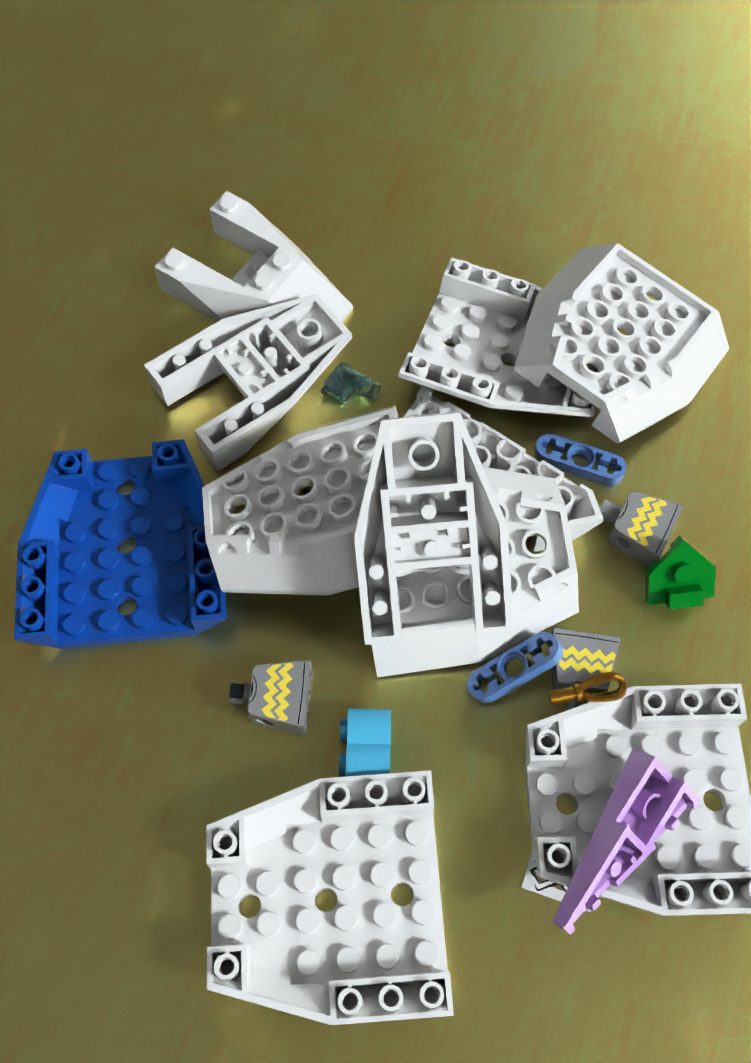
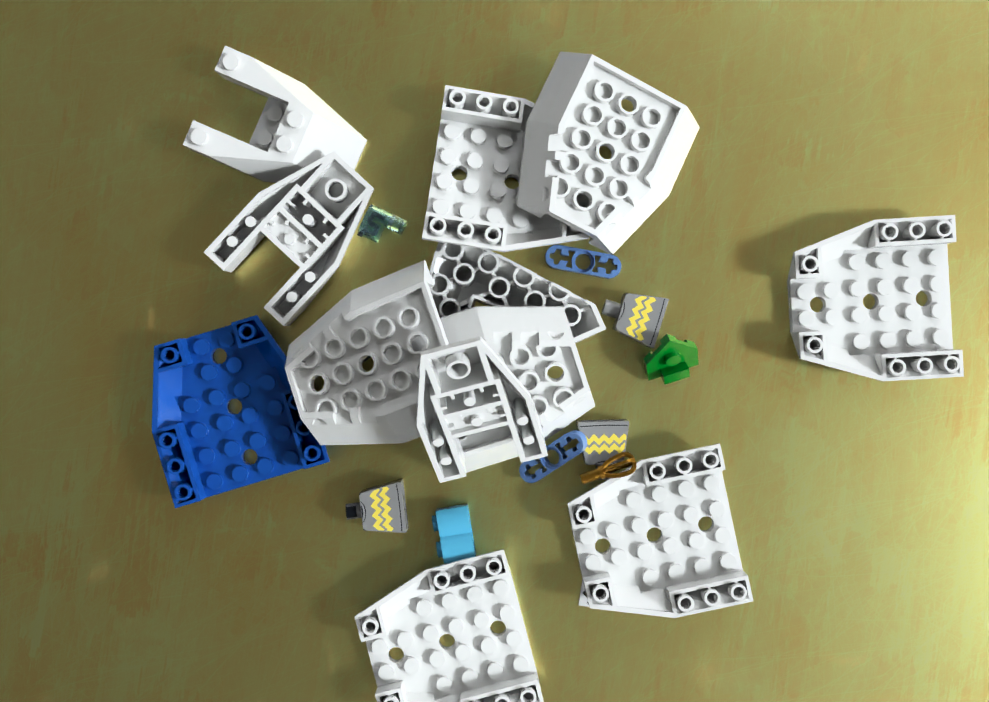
camera: 10 degrees left, 25 degrees up
lavender wedge [552,749,701,935] -> none

